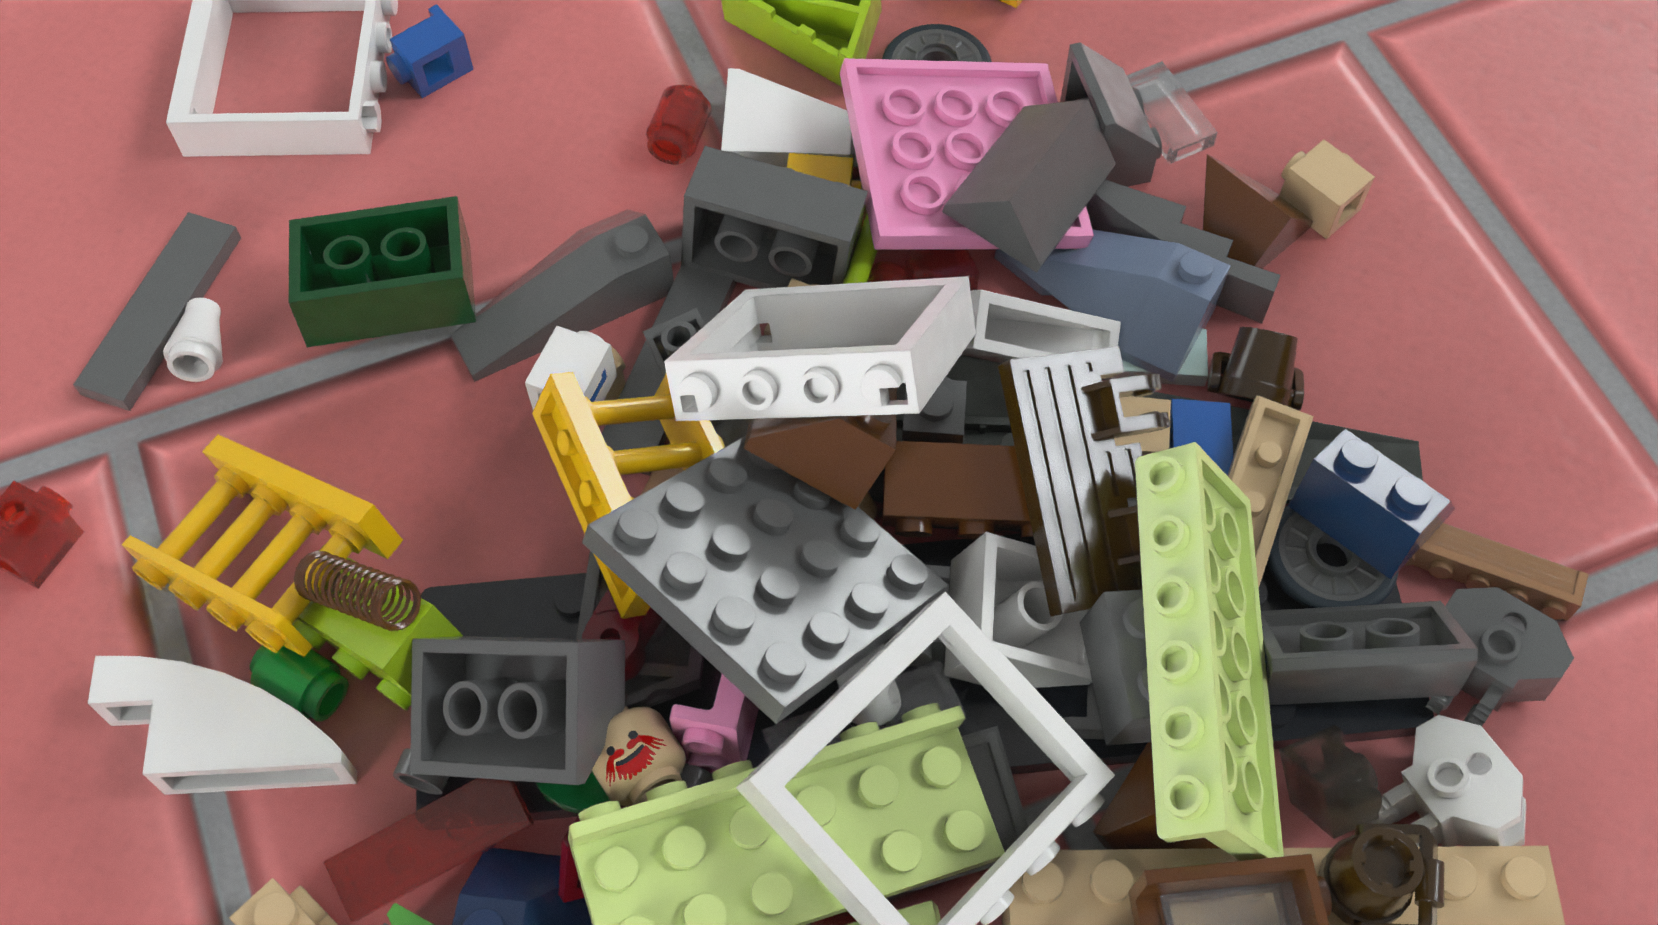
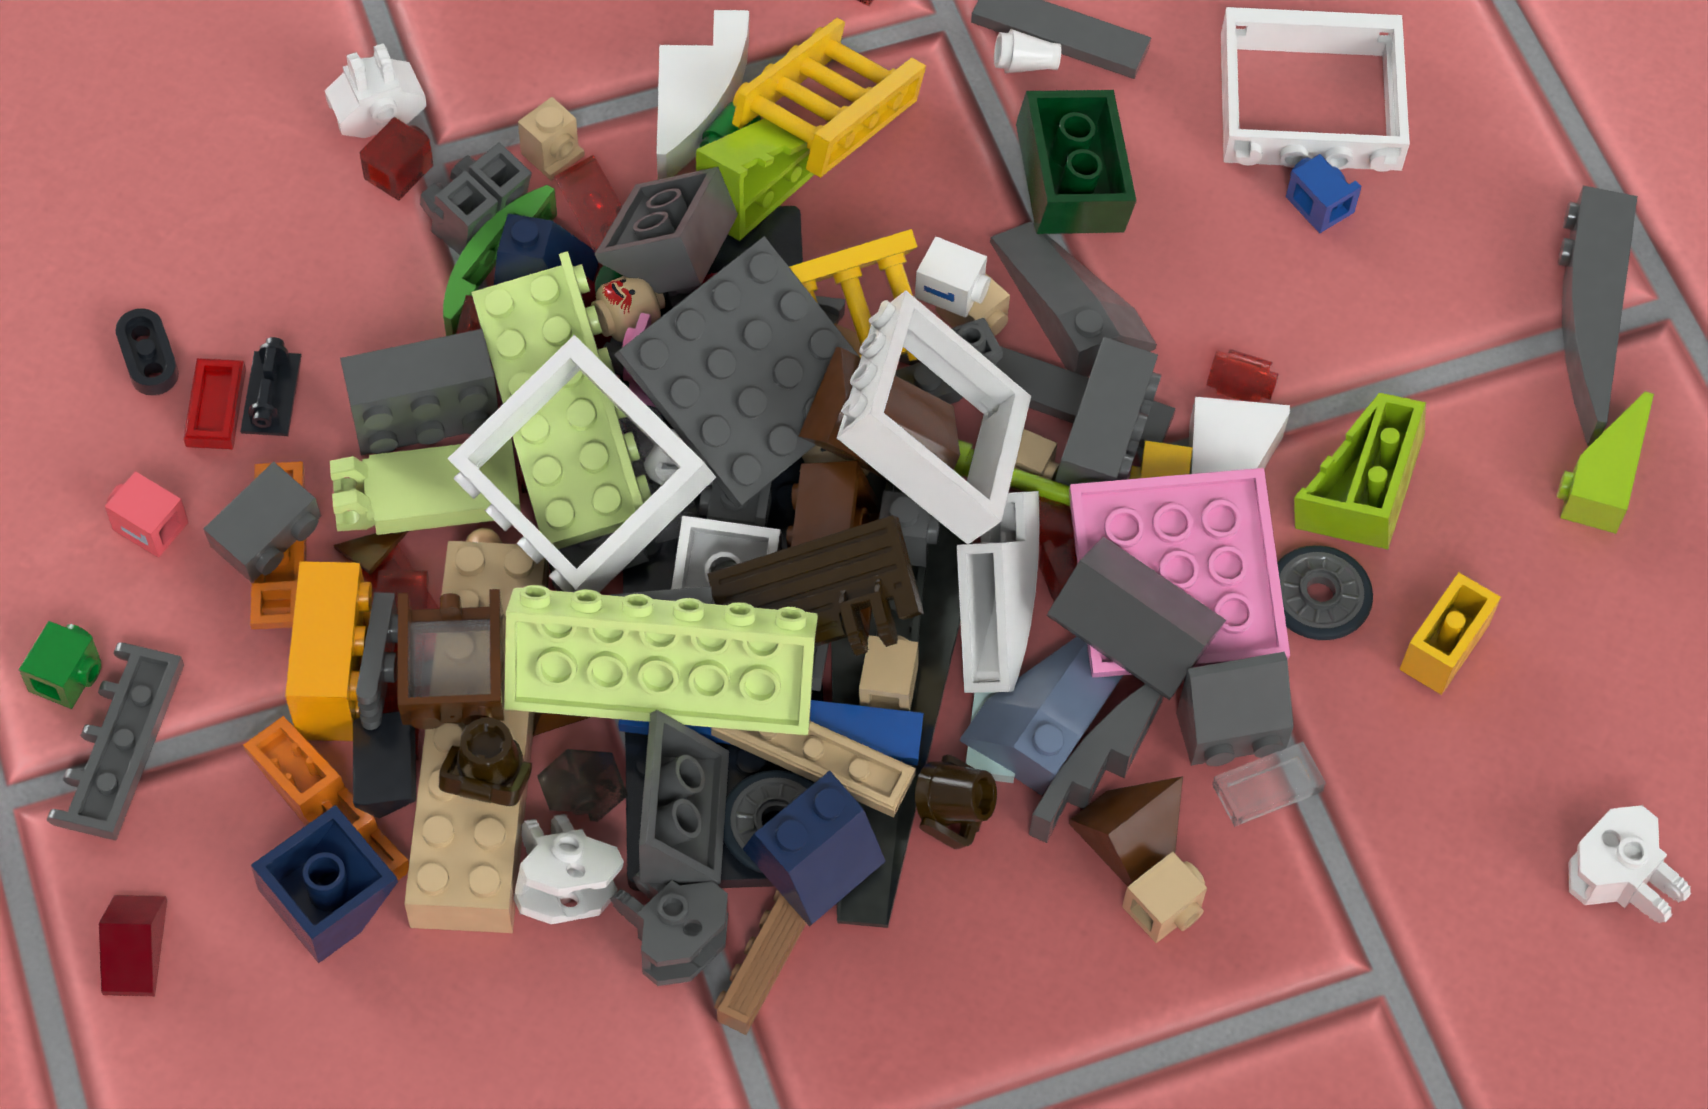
camera: 90 degrees right, 0 degrees up
reddish brown piece [294,550,421,631] -> none

